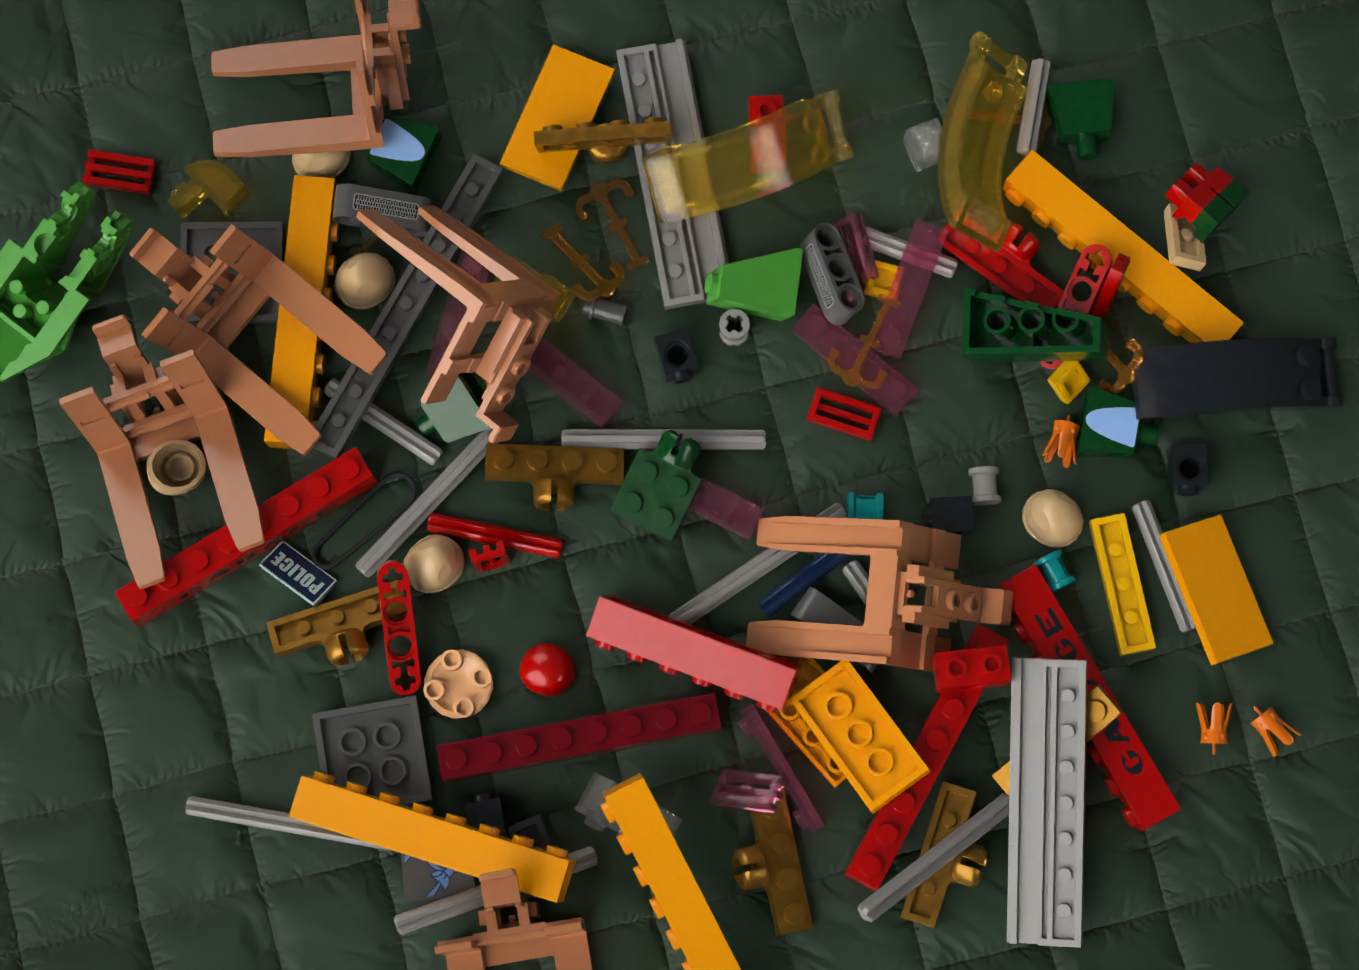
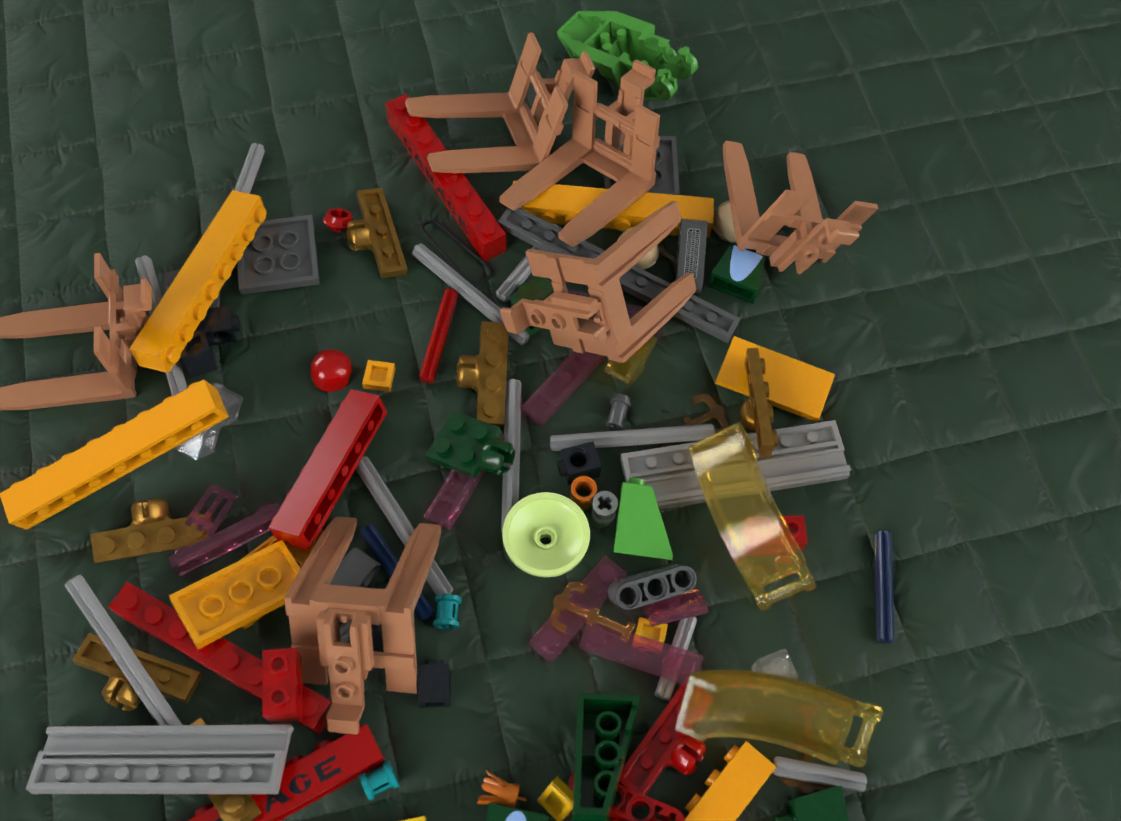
camera: 85 degrees right, 15 degrees down
red tile [82,149,157,195] -> none
tan hat [147,439,207,496] -> none
clear yellow brick [167,160,250,219] -> none
slope [259,540,338,607] -> none
red beam [377,560,421,696] -> none
tan hat [403,534,465,593] -> none
light nougat dish [423,649,493,719] -> none
dark red brick [436,693,722,784] -> none
red tile [469,540,510,573] -> none
clear orange piece [540,223,625,301] -> none
red tile [806,387,882,442] -> none
light grey bush [968,466,1002,506] -> none
tan hat [1022,489,1084,547] -> none
none -> red hat [323,208,353,233]
none -> light orange plate [362,360,396,392]
none -> yellowish green dish [502,492,590,577]
none -> light grey axle [550,424,715,451]
none -> orange beam [570,476,597,510]
none -> dark blue axle [874,530,894,644]

